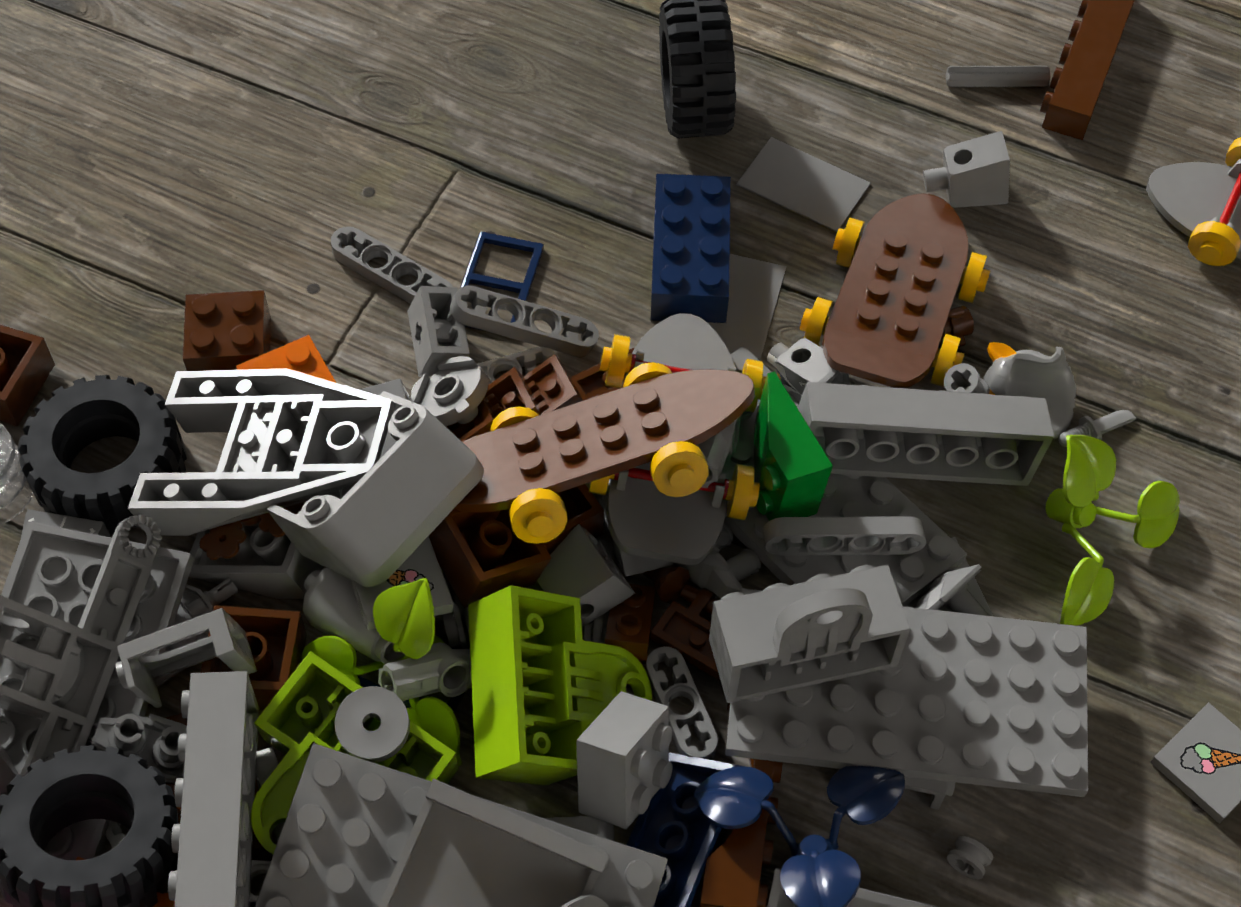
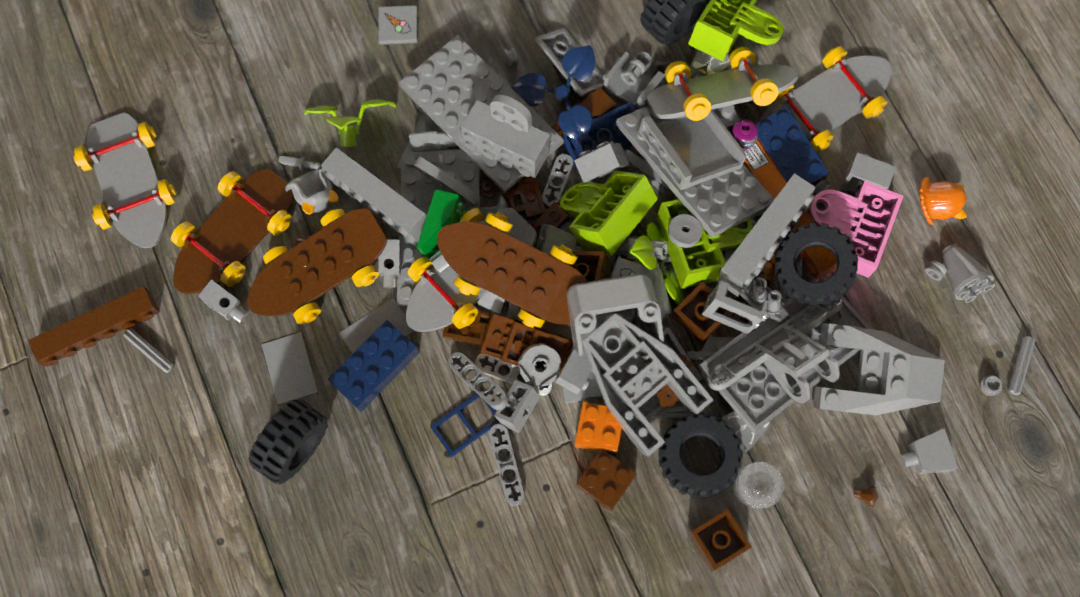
camera: 135 degrees left, 15 degrees up
light grey bush [944,363,990,394] -> none
none -> reddish brown piece [171,169,294,295]

